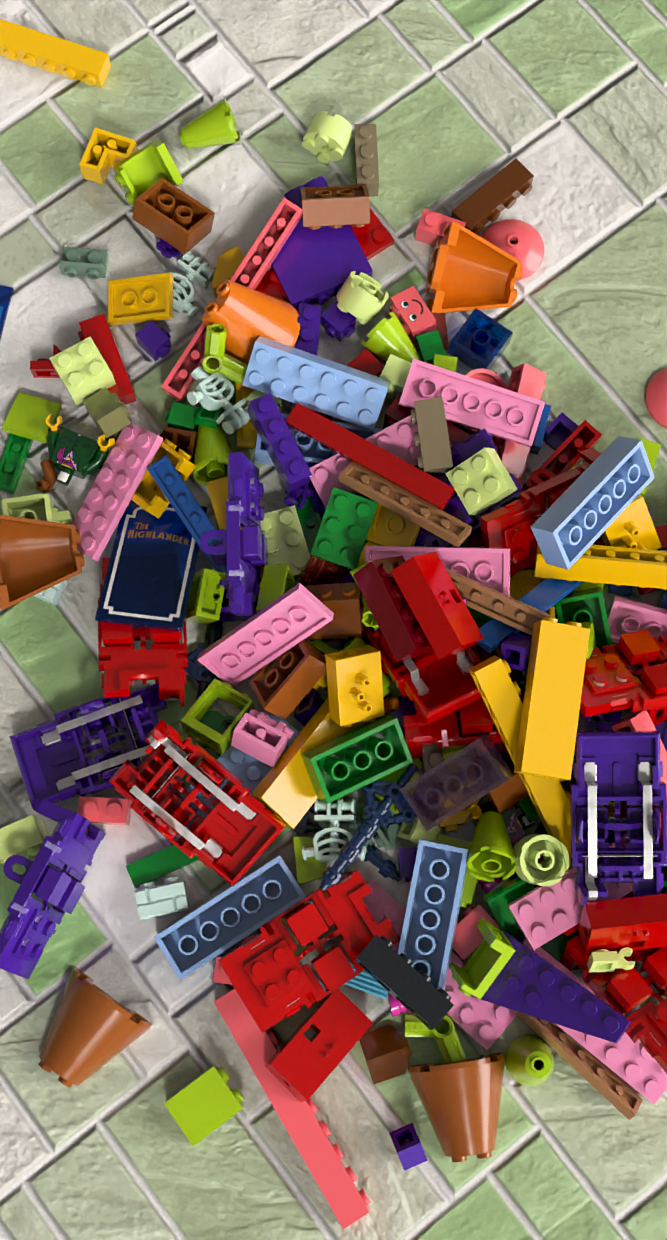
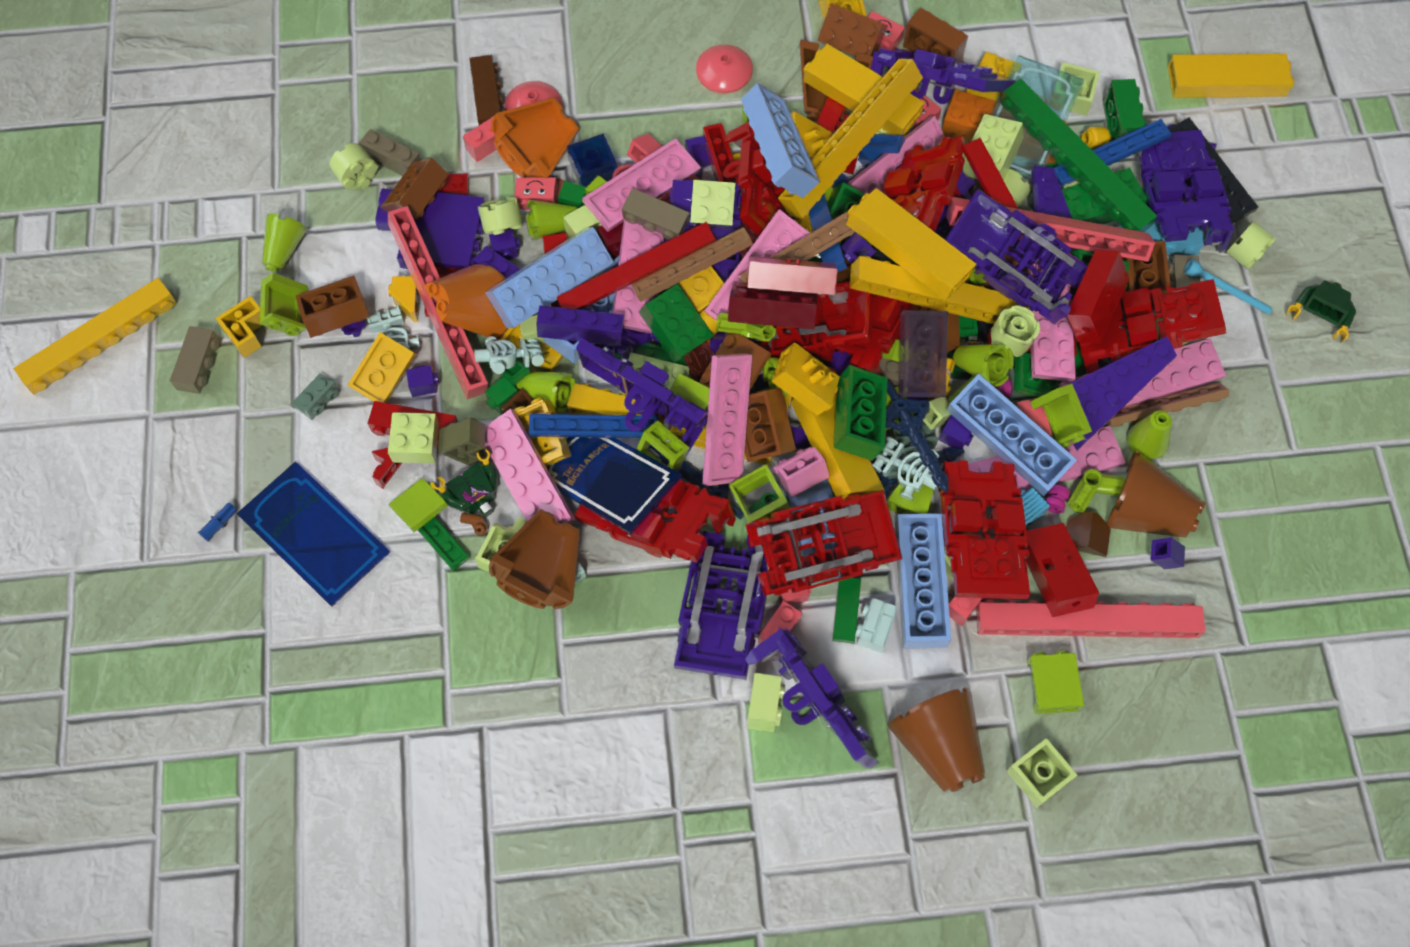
camera: 55 degrees left, 10 degrees down
lime piece [202,323,248,384] -> none
black brick [354,934,454,1030] -> none
yellowish green plate [587,947,635,973] -> none
none -> dark tan brick [170,326,220,394]
none -> yellowish green brick [1006,738,1077,808]

